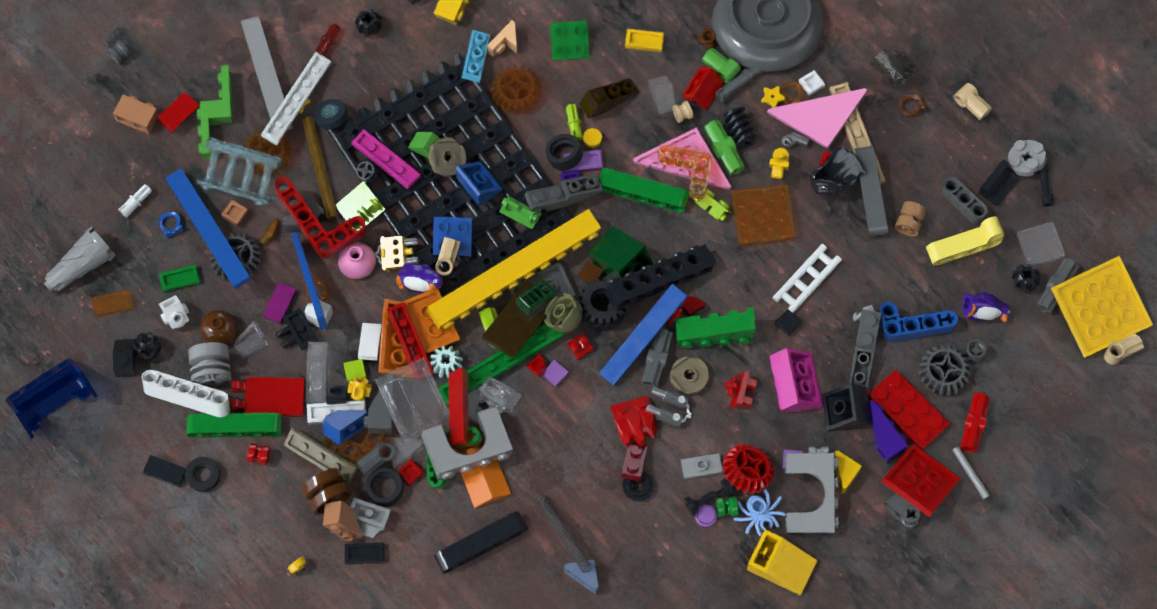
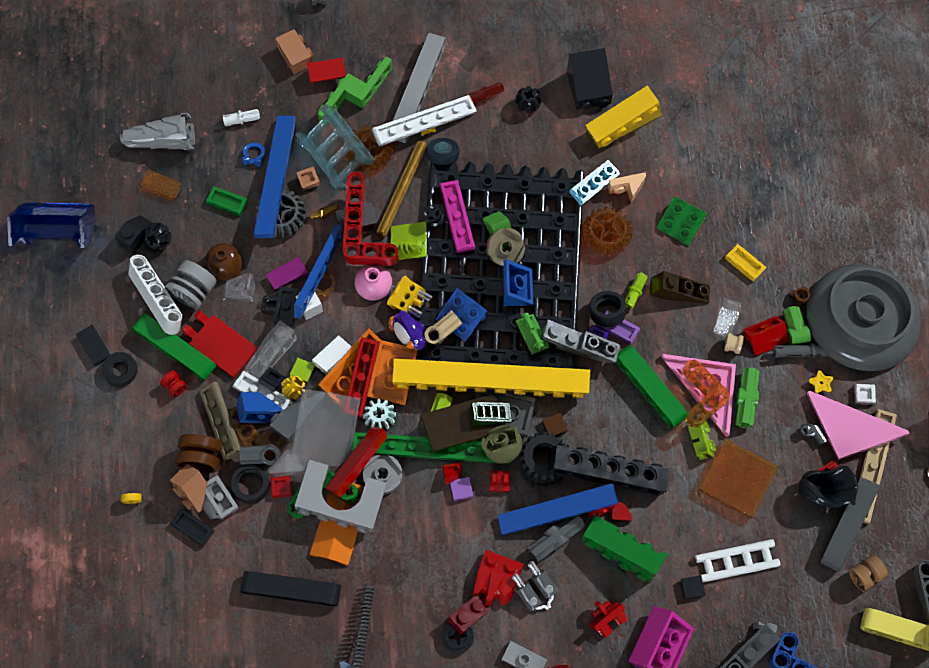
camera: 35 degrees right, 0 degrees up
white brick [159,295,189,329] -> none
clear slope [478,376,522,413] -> none
yellow tile [583,128,602,148] -> none
dark green slope [588,226,654,290] -> none
dark tan plate [670,356,709,396] -> none
black piece [724,107,757,149] -> none
yellow hips [769,148,789,180] -> none
clear orange piece [780,81,803,105] -> none

